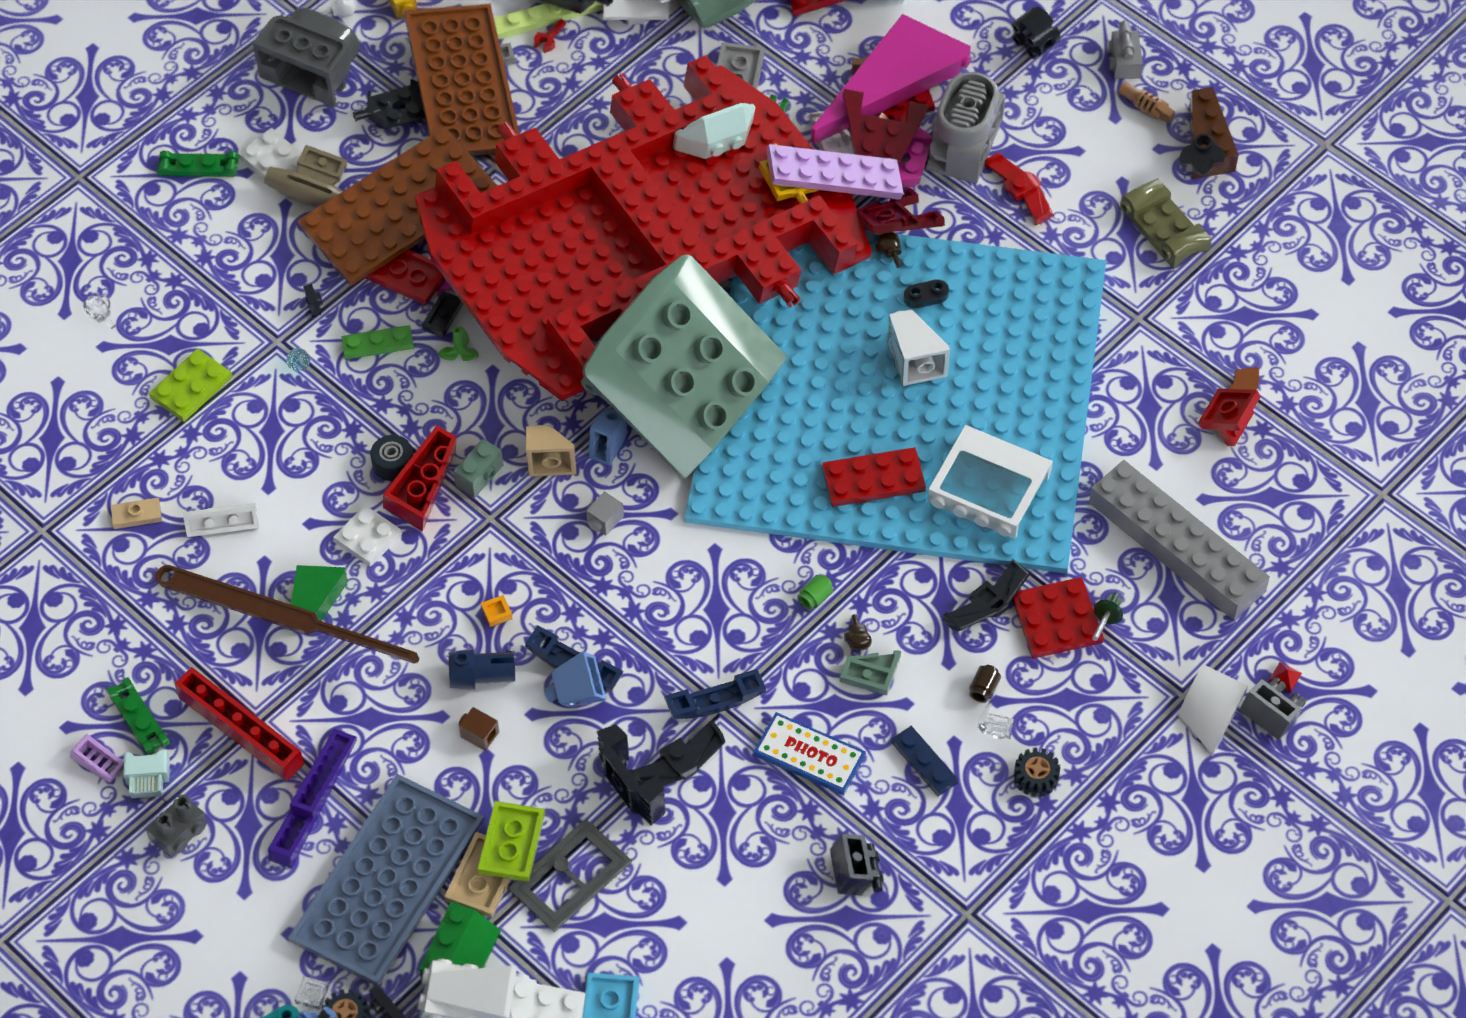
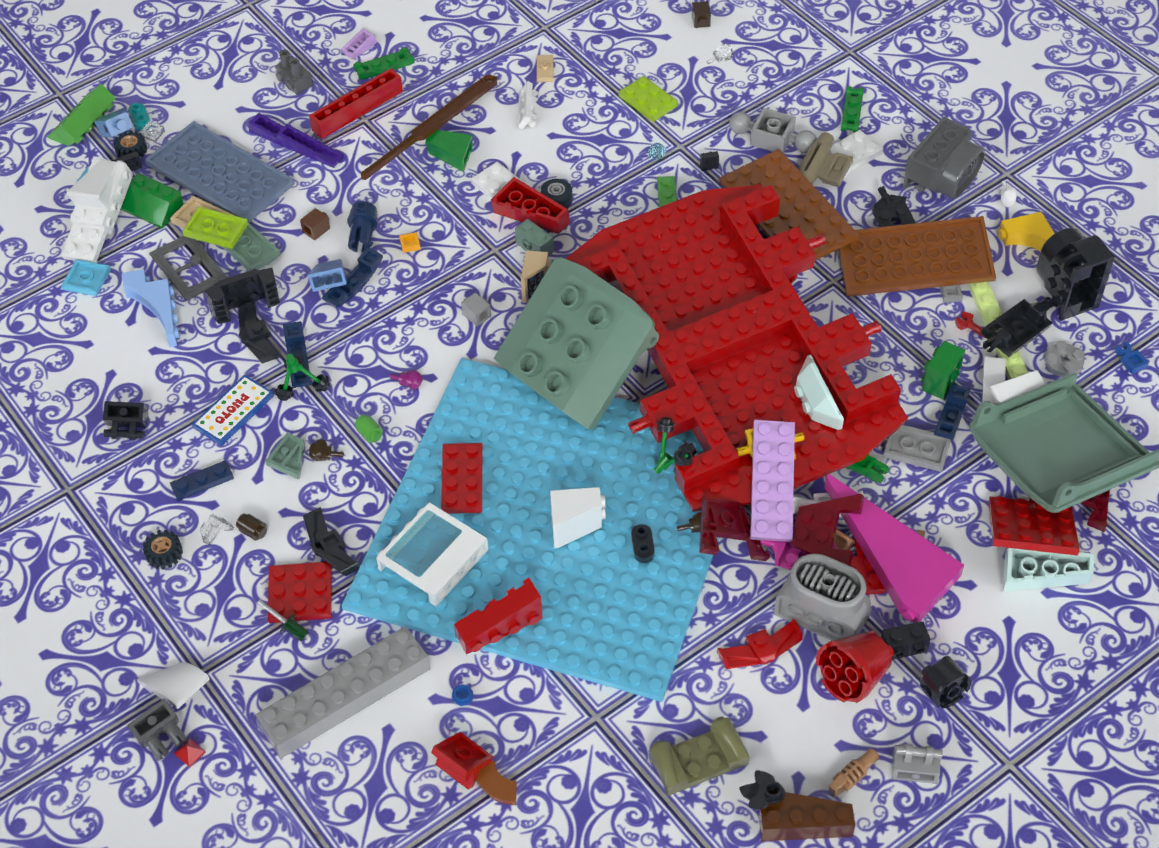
camera: 100 degrees right, 5 degrees down
light aqua piece [123,750,170,798] -> none
none -> light blue arch [122,269,180,347]
none -> sand green plate [221,223,281,271]
none -> plant [275,354,330,401]
none -> magenta piece [390,370,423,390]
none -> blue plate [452,684,474,706]
none -> red wedge [454,578,542,655]
none -> black plant [654,417,697,474]
none -> dark brown brick [692,1,711,28]
none -> light grey brick [729,108,817,153]
none -> red cone [816,630,894,703]
none -> black brick [881,621,931,660]
none -> green brick [921,341,965,400]
none -> dark blue slope [934,383,971,440]

